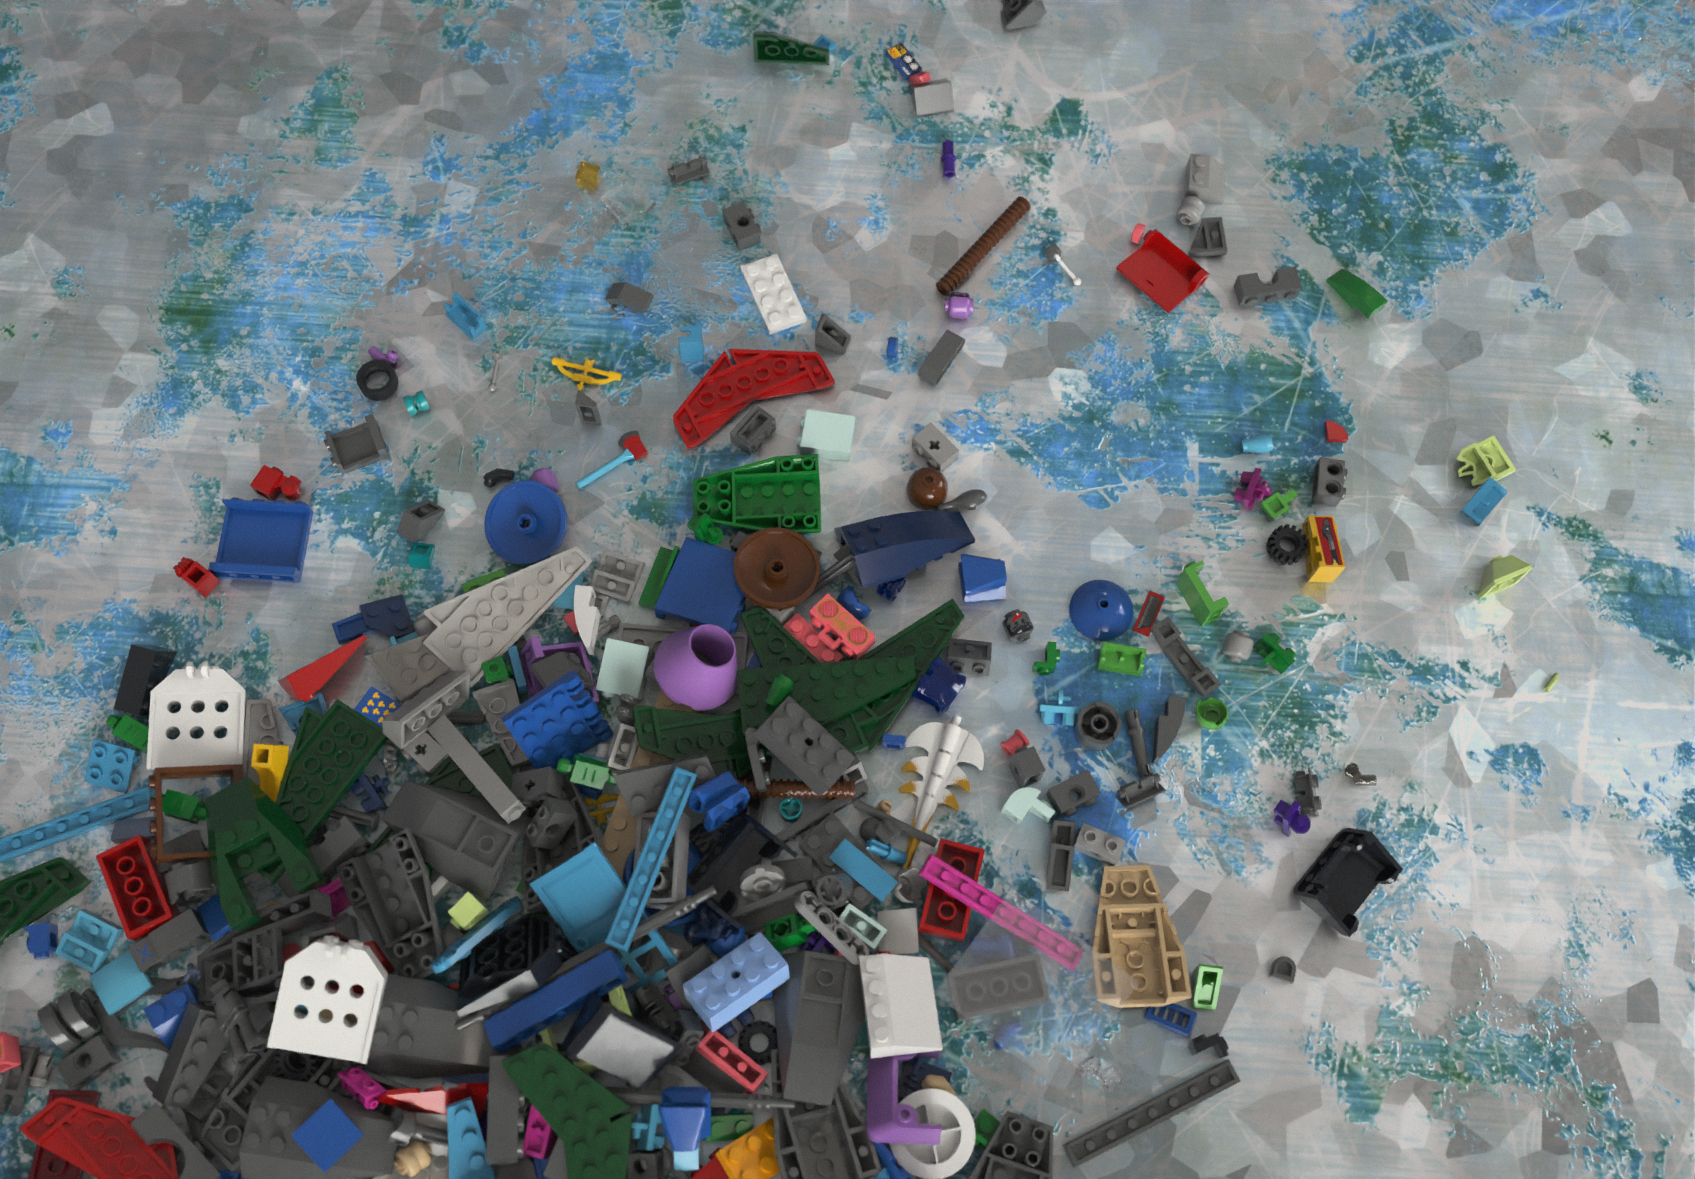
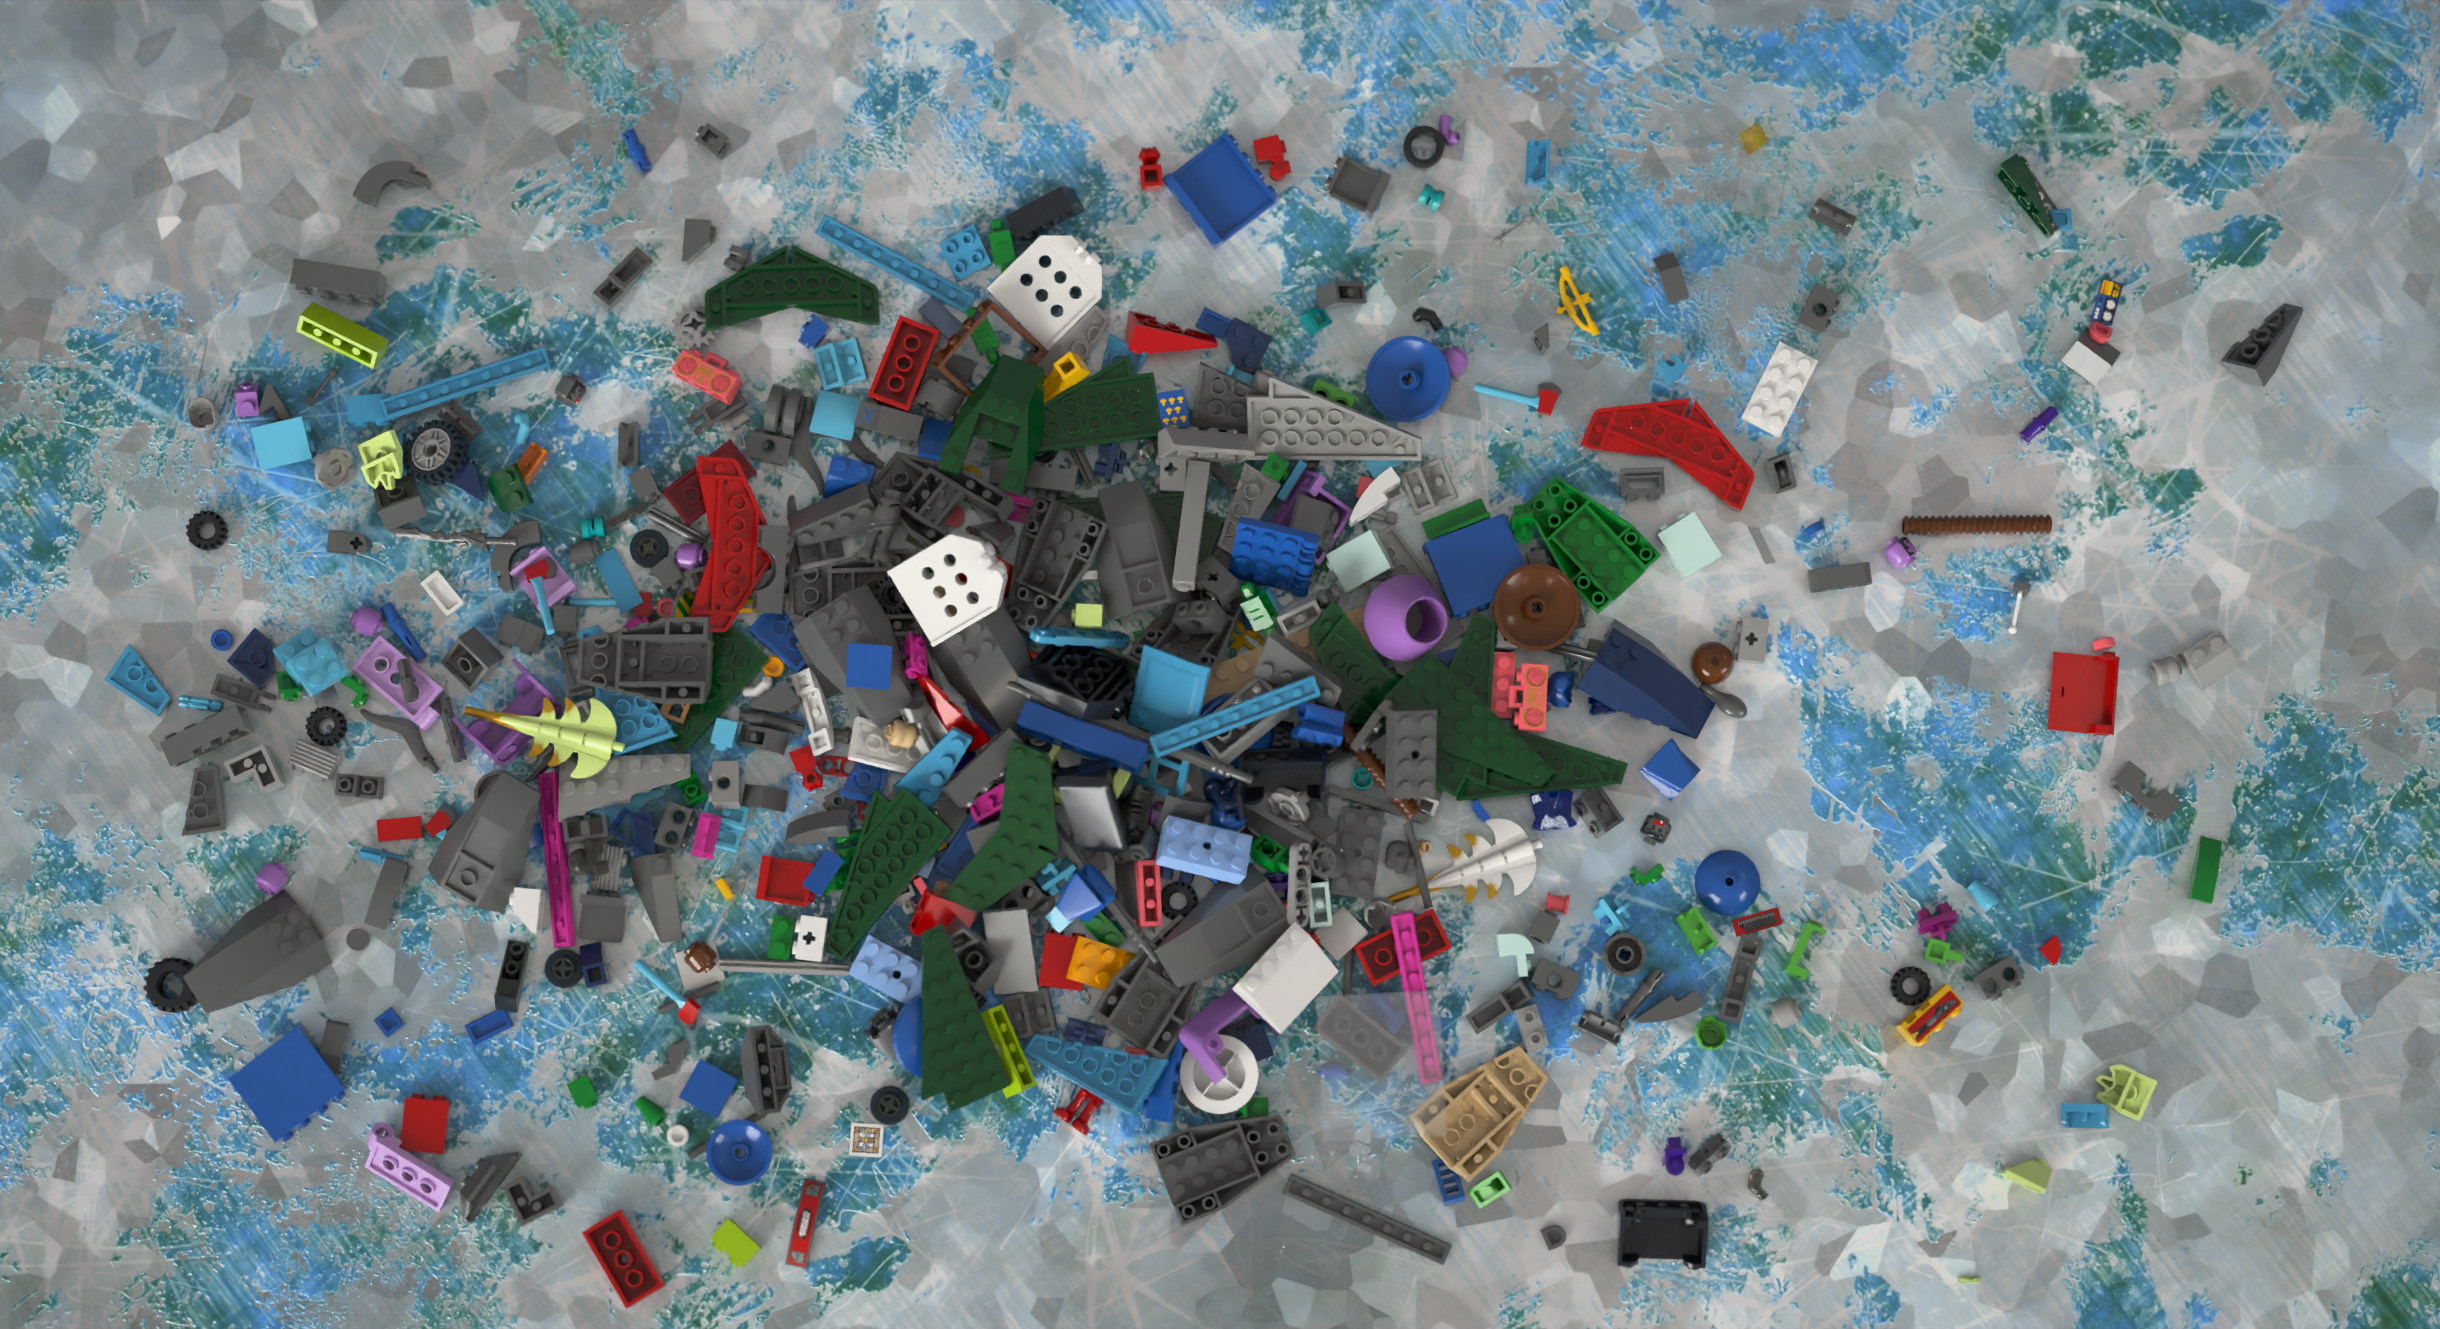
camera: 50 degrees right, 15 degrees up
sand blue hand [182,963,202,985] -> none
green cone [764,673,794,708] -> none
dark azure sticker [829,839,898,902] -> none
dark azure axle [865,838,907,866] -> none
tan arm [921,1074,956,1095] -> none
dark grey wing [1188,217,1228,257] -> none
black bracket [1188,1033,1229,1059] -> none
green hips [1253,633,1296,674] -> none

